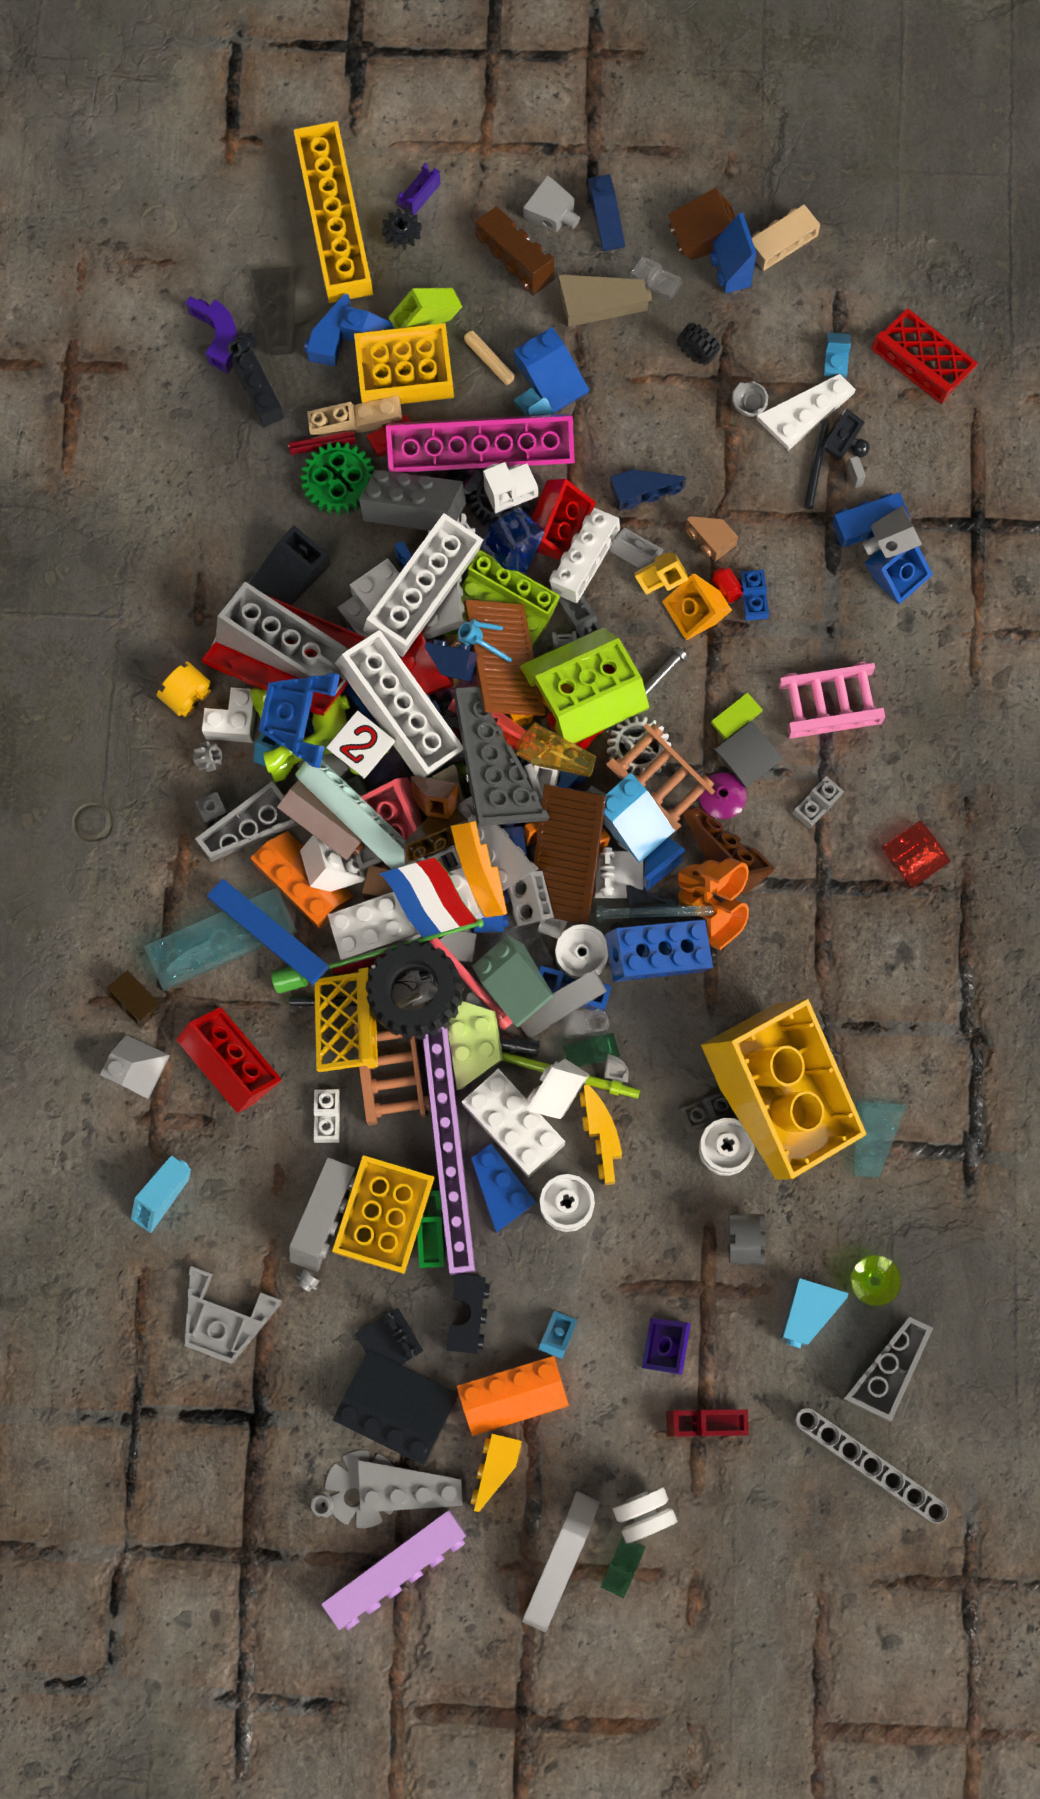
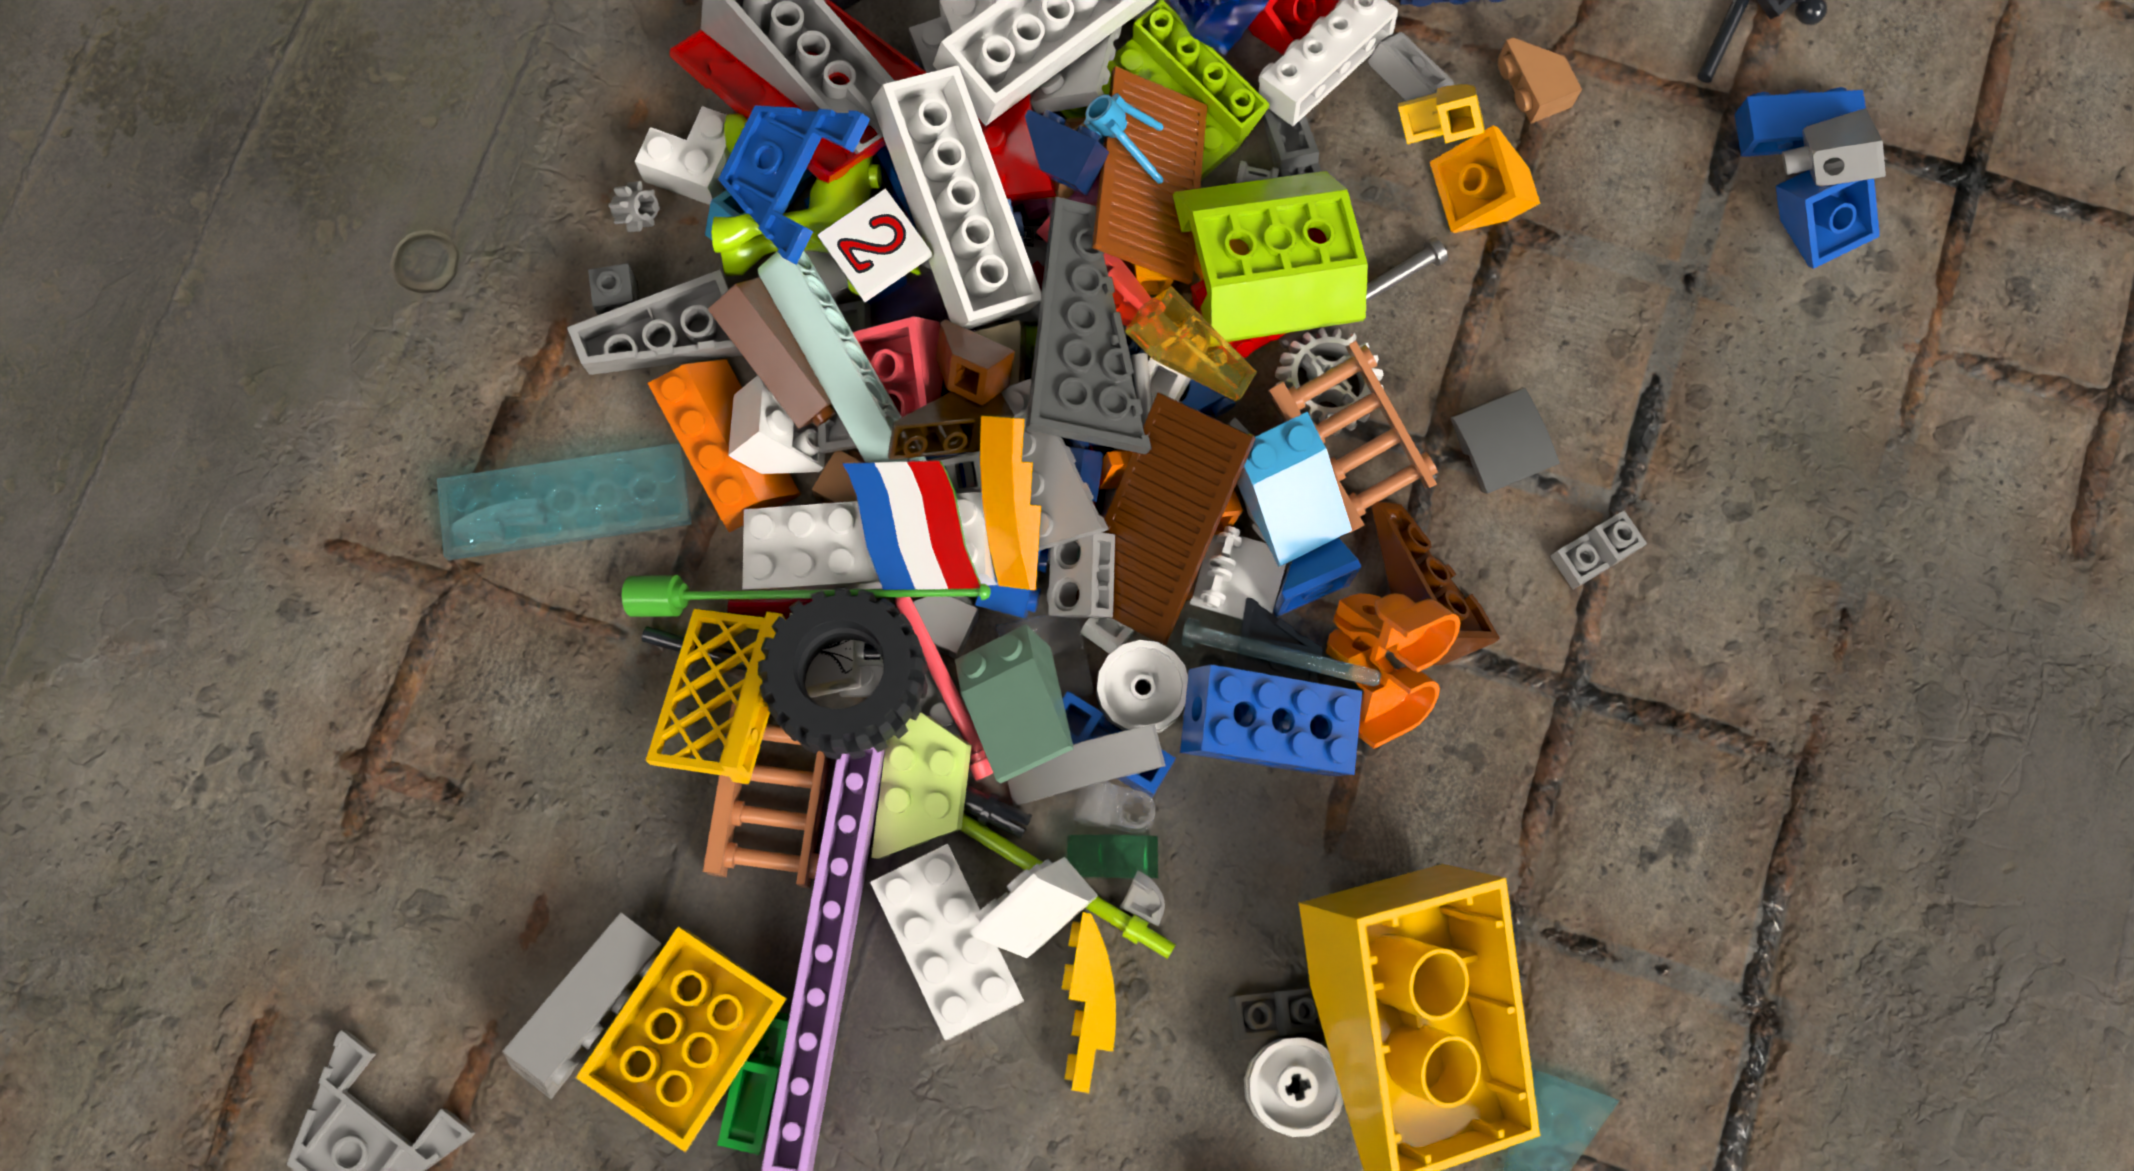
camera: 10 degrees right, 0 degrees up
light grey slope [100,1035,170,1100] -> none
dark brown hinge [107,970,160,1029] -> none
medium azure slope [131,1156,191,1233] -> none
yellow brick [157,661,211,718] -> none
red slope [176,1007,282,1114] -> none
blue tile [207,879,329,986] -> none
light grey plate [296,1269,320,1292] -> none
white slope [314,1089,340,1143] -> none
blue wing [471,1144,536,1233] -> none
white wheel [540,1174,595,1232] -> none
magenta dish [699,773,746,819] -> none
red brick [711,567,743,604] -> none
lime tile [711,692,763,740] -> none
blue slope [740,569,769,621] -> none
bright pink fence [779,662,885,739] -> none
light grey tile [847,456,866,488] -> none
clear red slope [881,820,951,888] -> none

